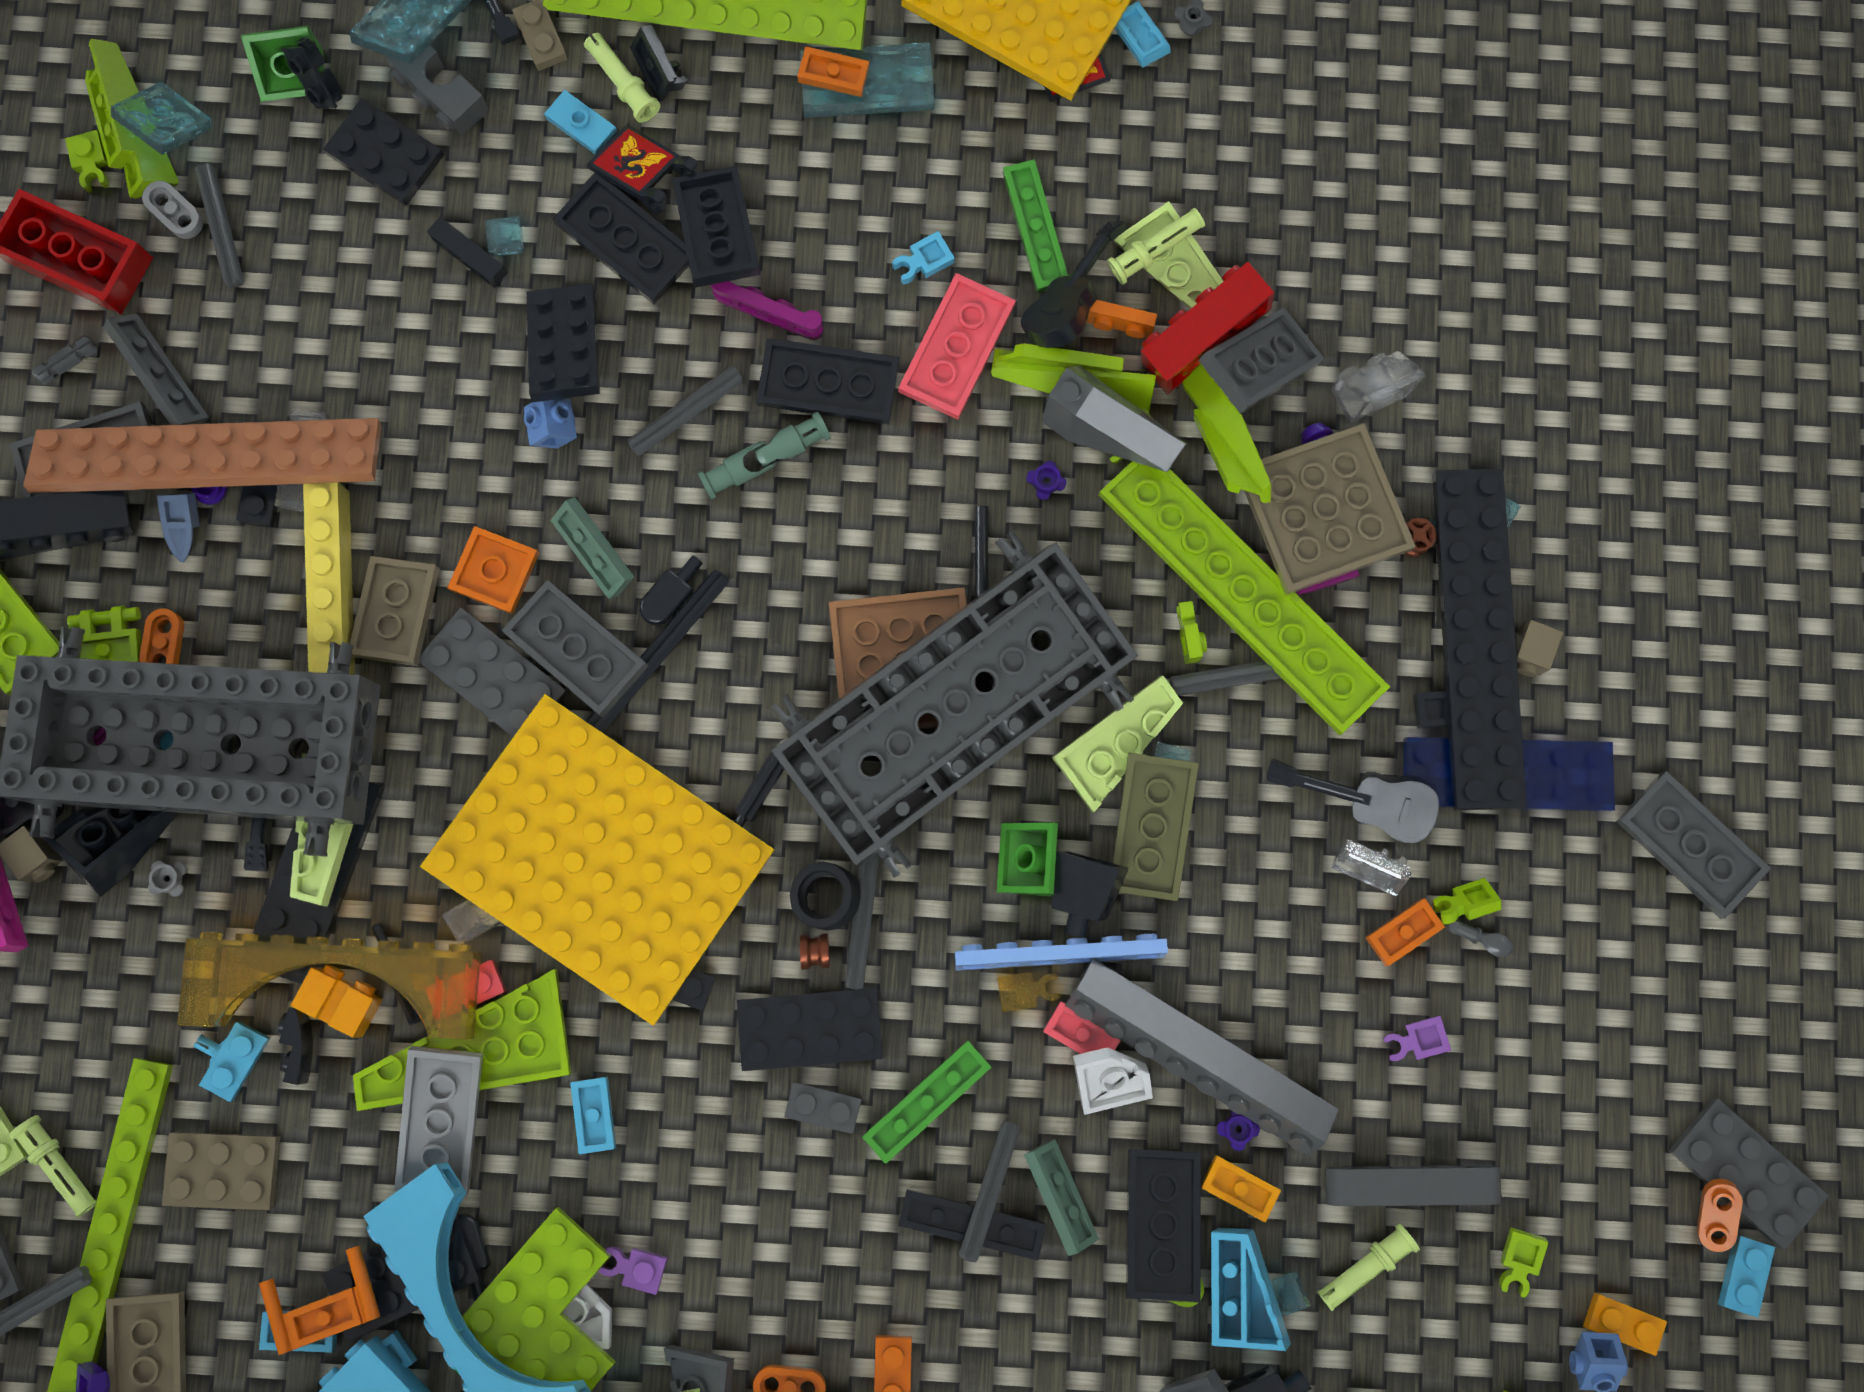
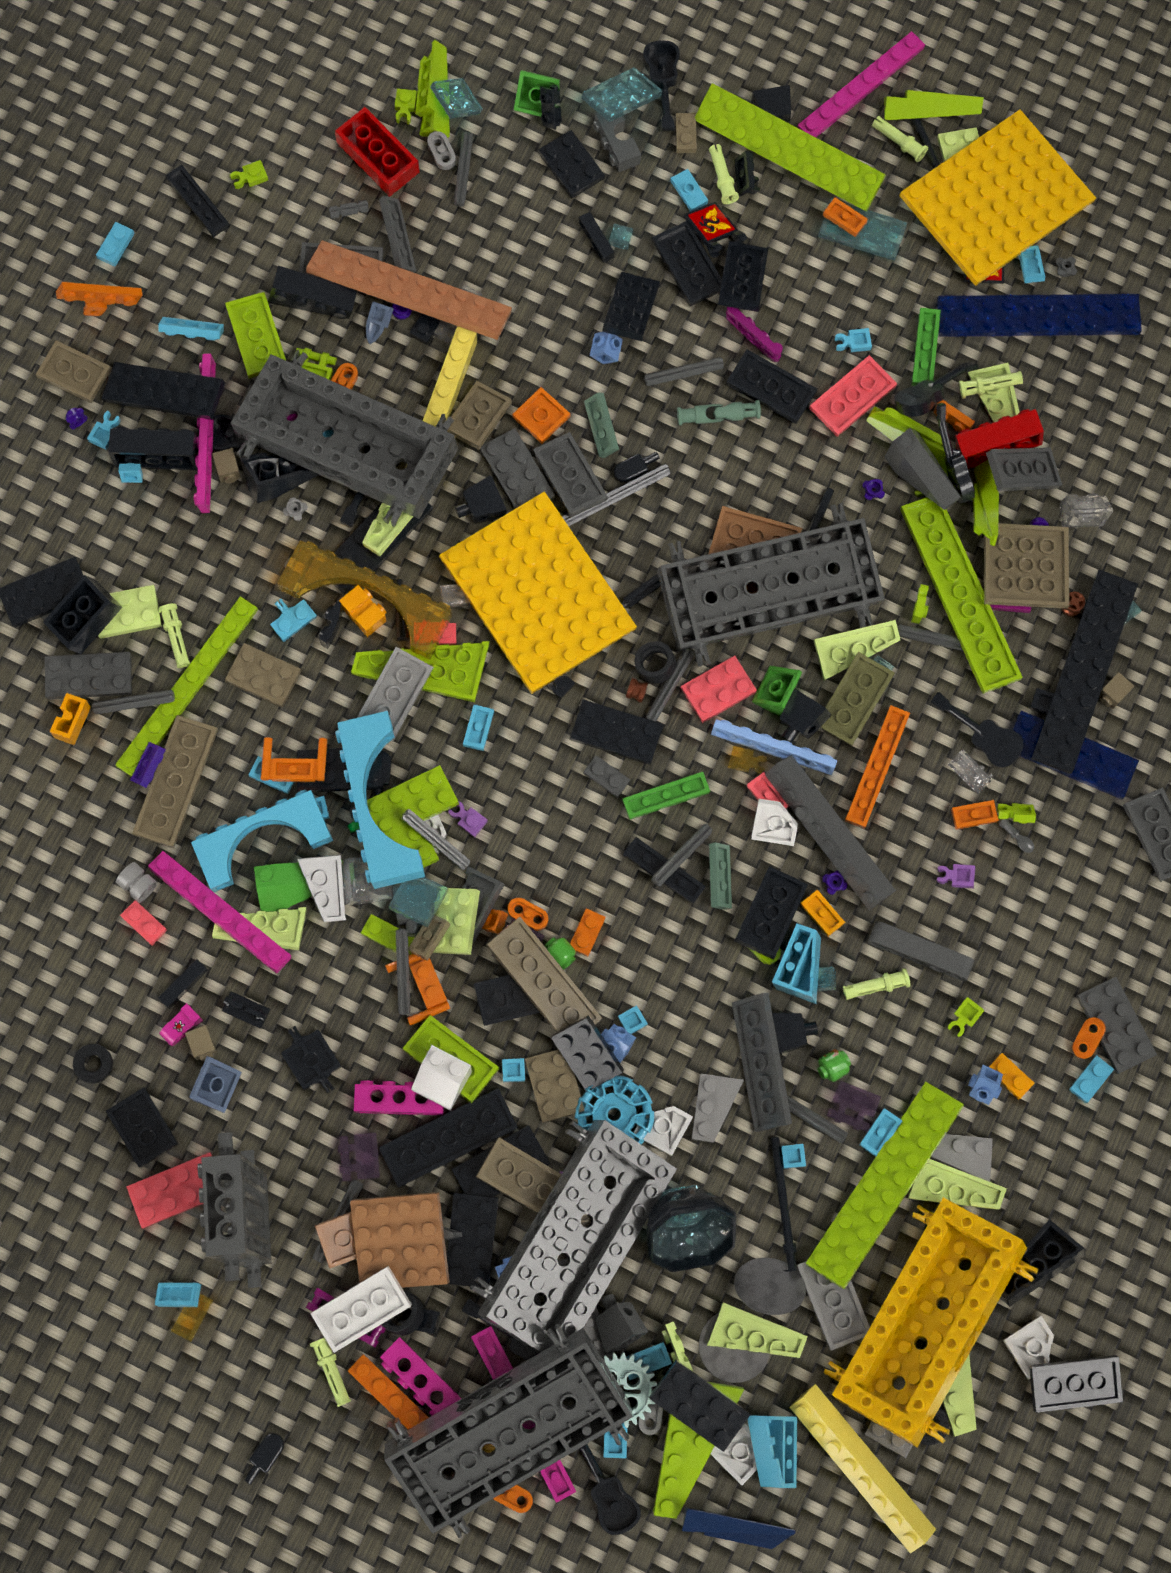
camera: 20 degrees right, 5 degrees down
none -> axle [401,809,470,870]
none -> black torso [454,475,507,524]
none -> coral plate [681,656,757,723]
none -> orange plate [845,705,910,829]
none -> black piece [936,403,975,504]
none -> clear blue plate [937,294,1142,337]

